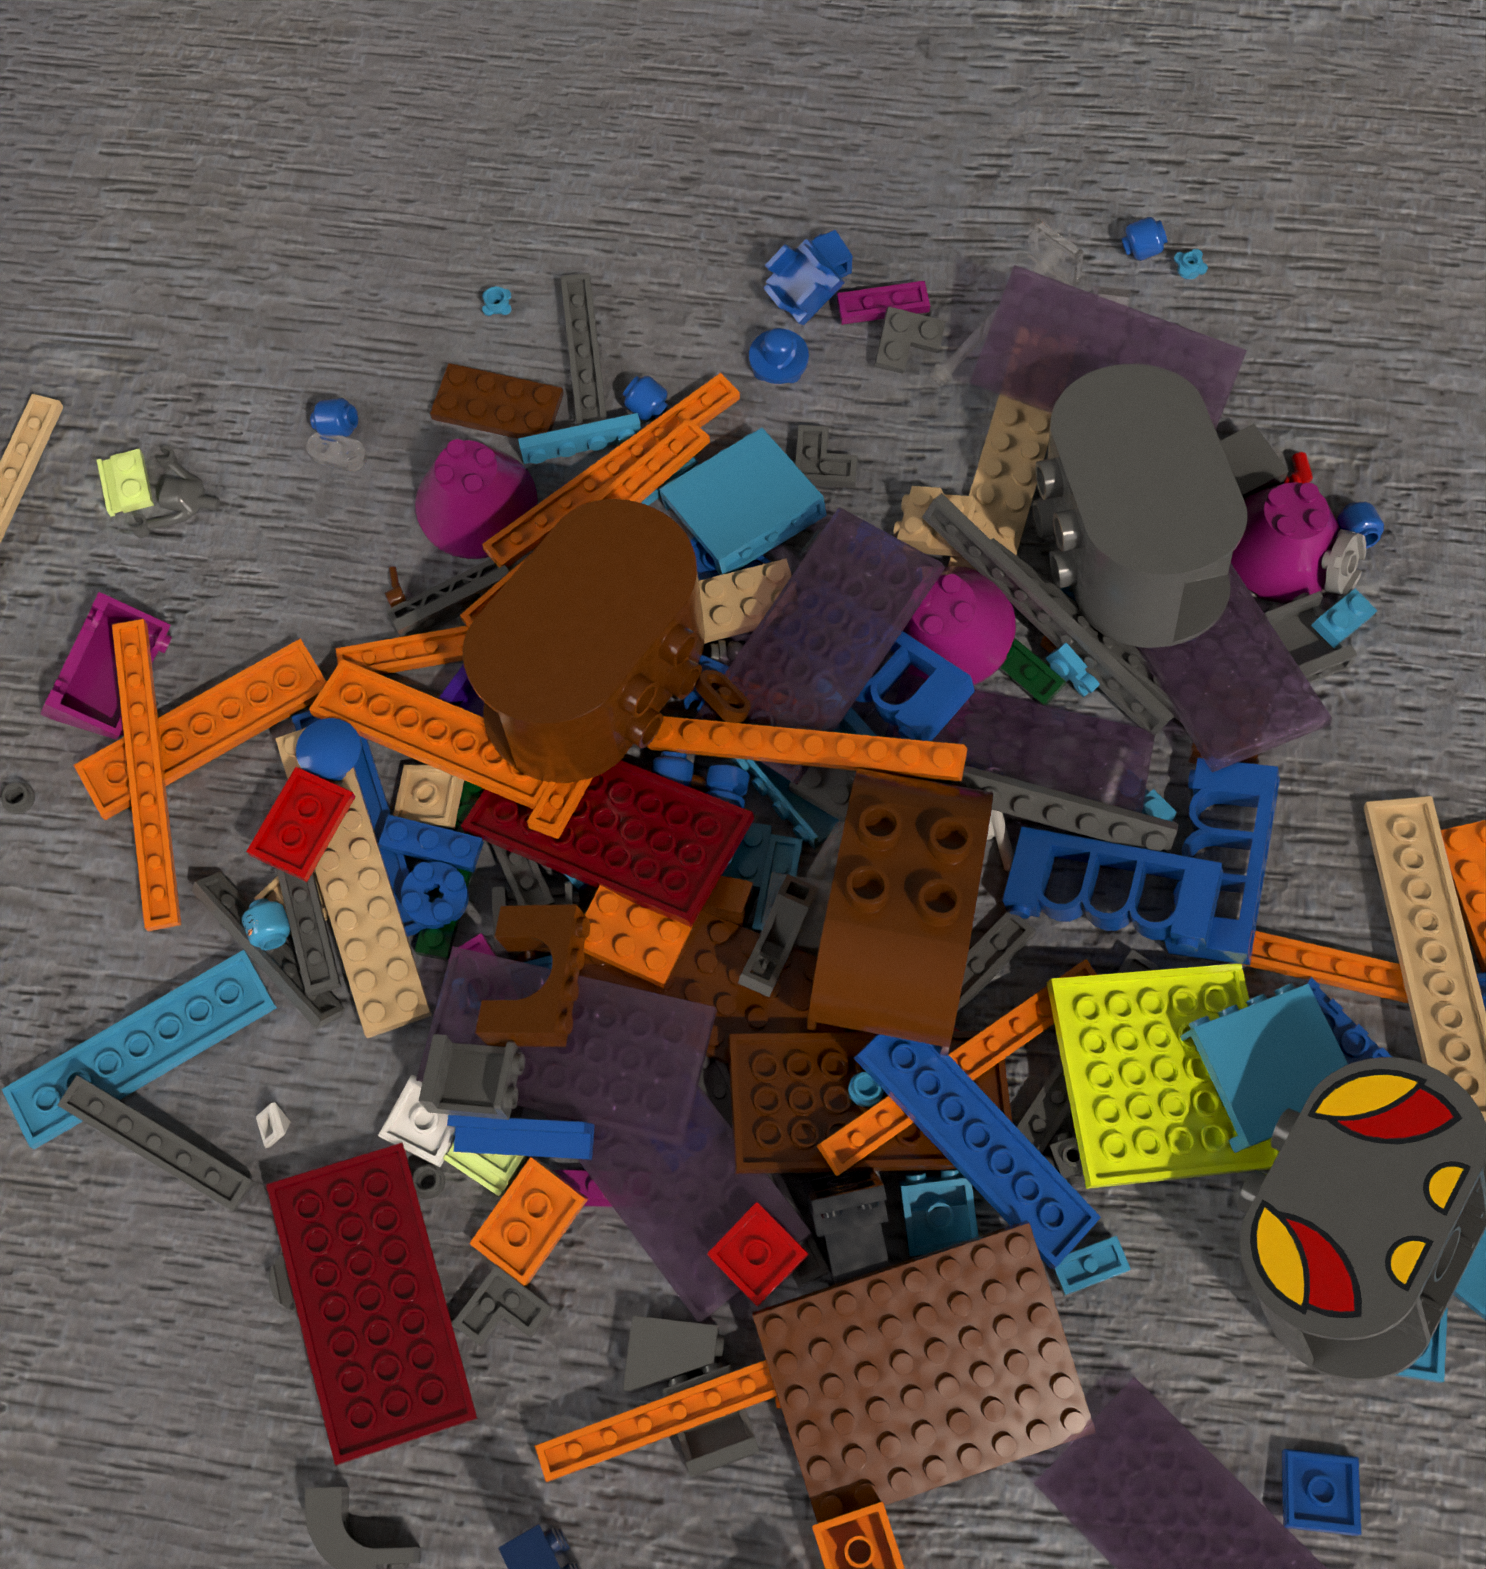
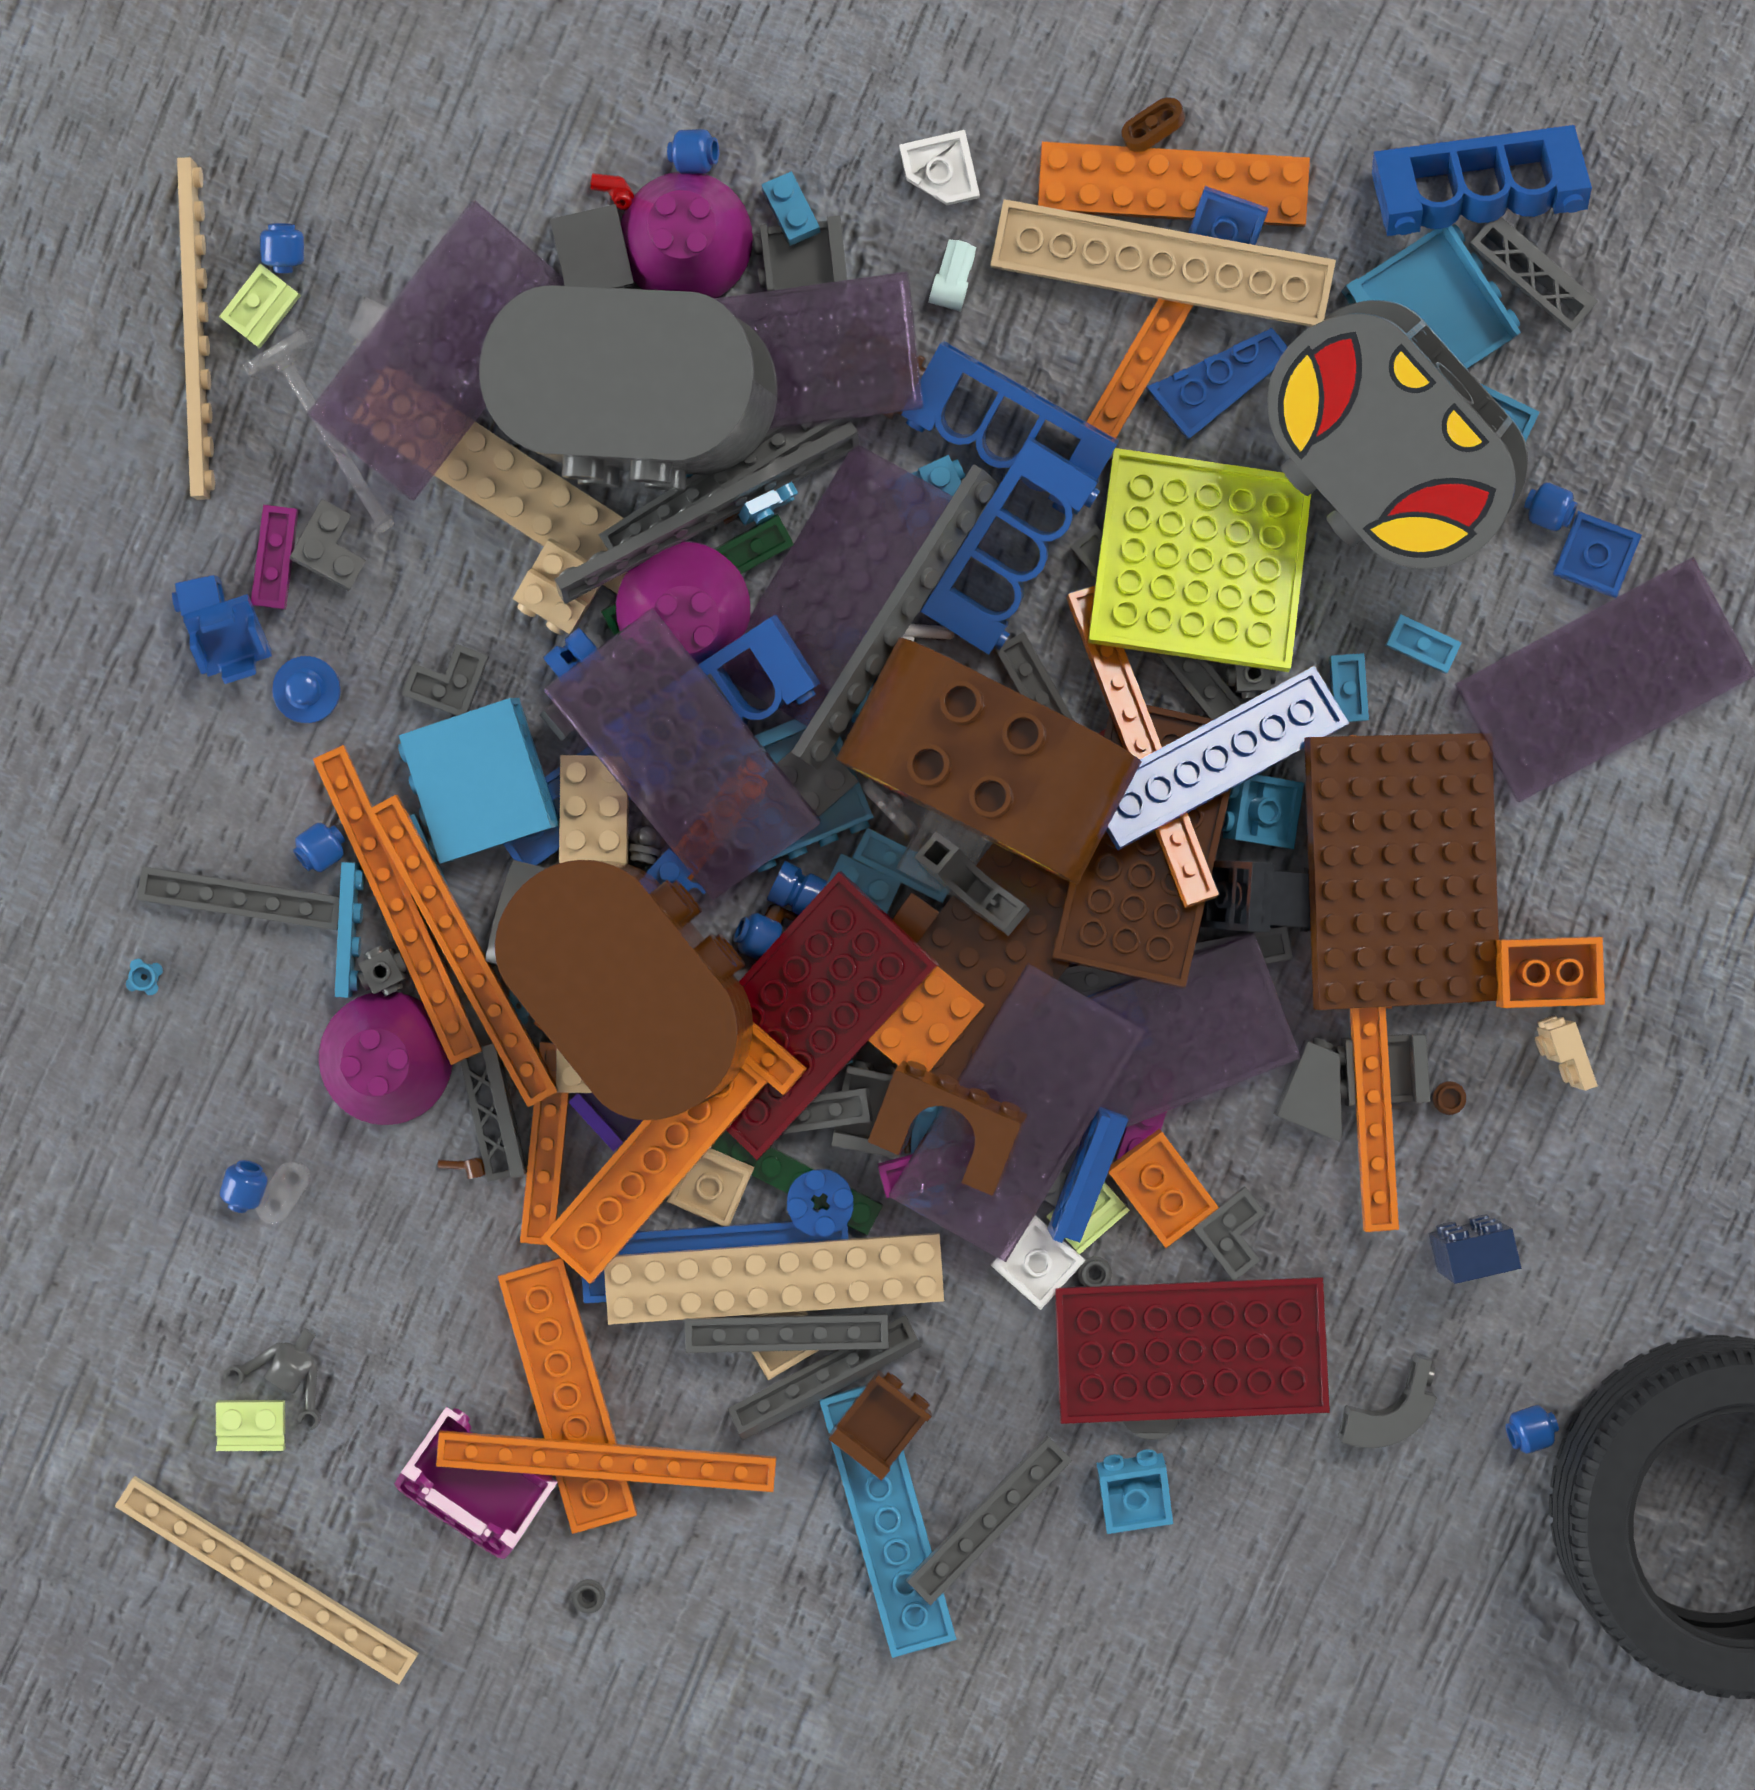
camera: 80 degrees left, 20 degrees up
dark azure head [242,898,291,951] -> none
red plate [246,767,356,882] -> none
white slope [256,1103,291,1148] -> none
blue dish [296,718,362,781] -> none
blue plate [378,814,484,872] -> none
dark grey panel [418,1034,525,1120] -> none
reddish brown plate [430,363,564,439] -> none
orange plate [647,716,967,781] -> none
reddish brown plate [696,670,751,723] -> none
red plate [707,1202,809,1307] -> none
dark azure plate [848,1072,884,1107] -> none
dark azure plate [1174,249,1208,279] -> none
dark azure panel [1180,983,1348,1153] -> none
light grey plate [1322,529,1366,595] -> none
none -> tan plate [177,157,215,500]
none -> yellowish green plate [219,264,301,348]
none -> dark grey brick [357,946,409,996]
none -> reddish brown panel [829,1370,932,1481]
none -> white plate [899,130,980,205]
none -> light aqua piece [928,239,976,312]
none -> dark azure plate [1096,1449,1173,1534]
none -> dark azure plate [1385,614,1462,674]
none -> reddish brown plate [1432,1081,1466,1115]
none -> blue head [1524,482,1578,531]

